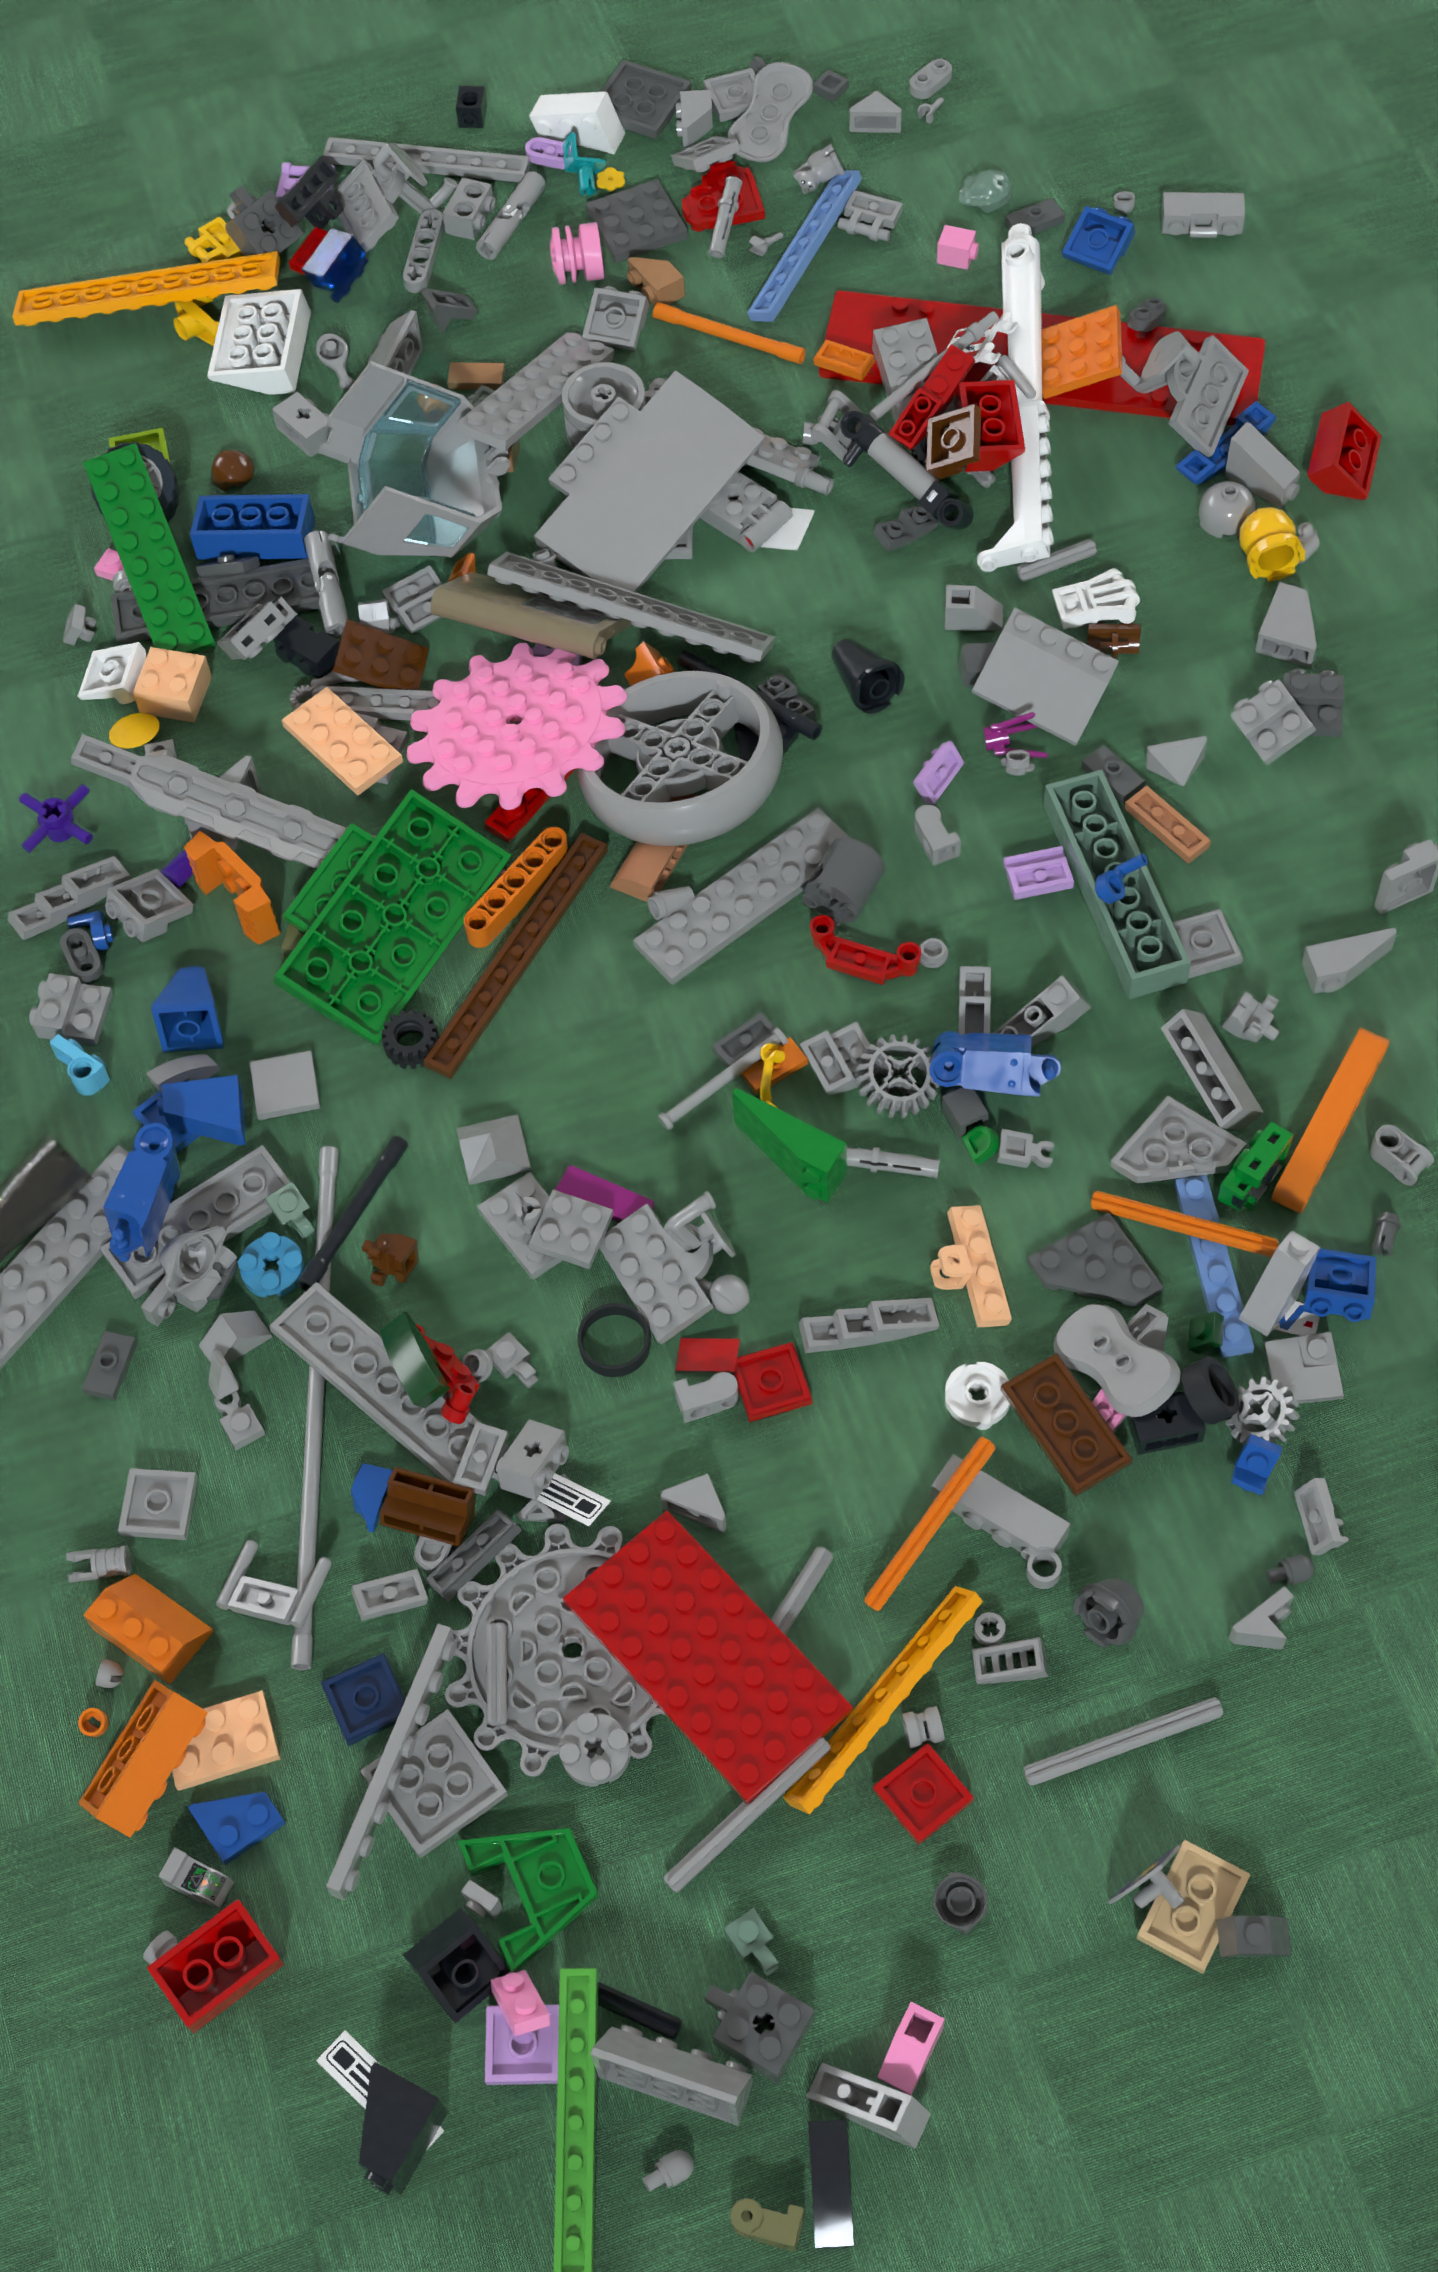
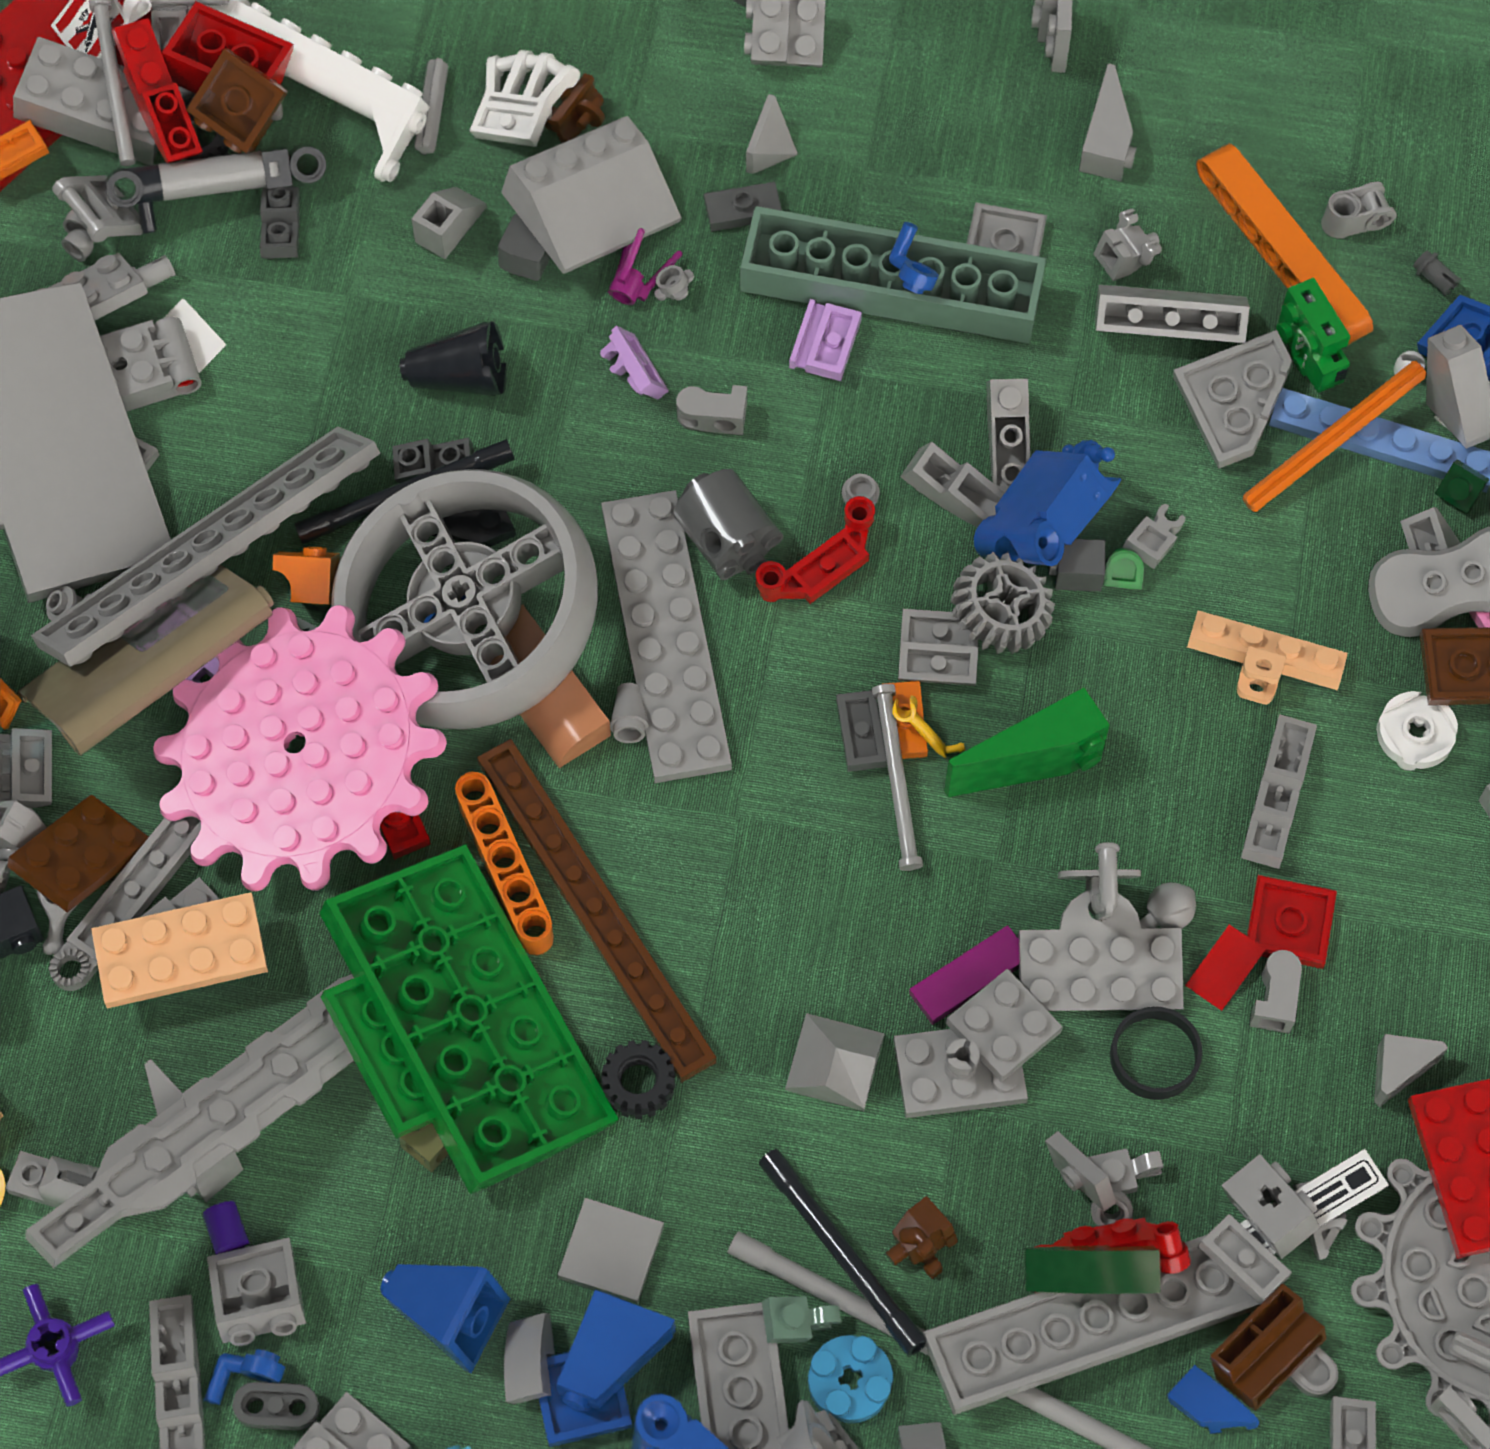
camera: 65 degrees left, 5 degrees up
orange plate [184,831,281,945] -> none
dark grey tile [425,1509,522,1603] -> none
light grey pin [847,1146,940,1179] -> none
dark grey plate [1027,1213,1164,1308] -> none
nougat plate [1124,786,1211,864] -> none
none -> light grey plate [1045,1132,1117,1212]

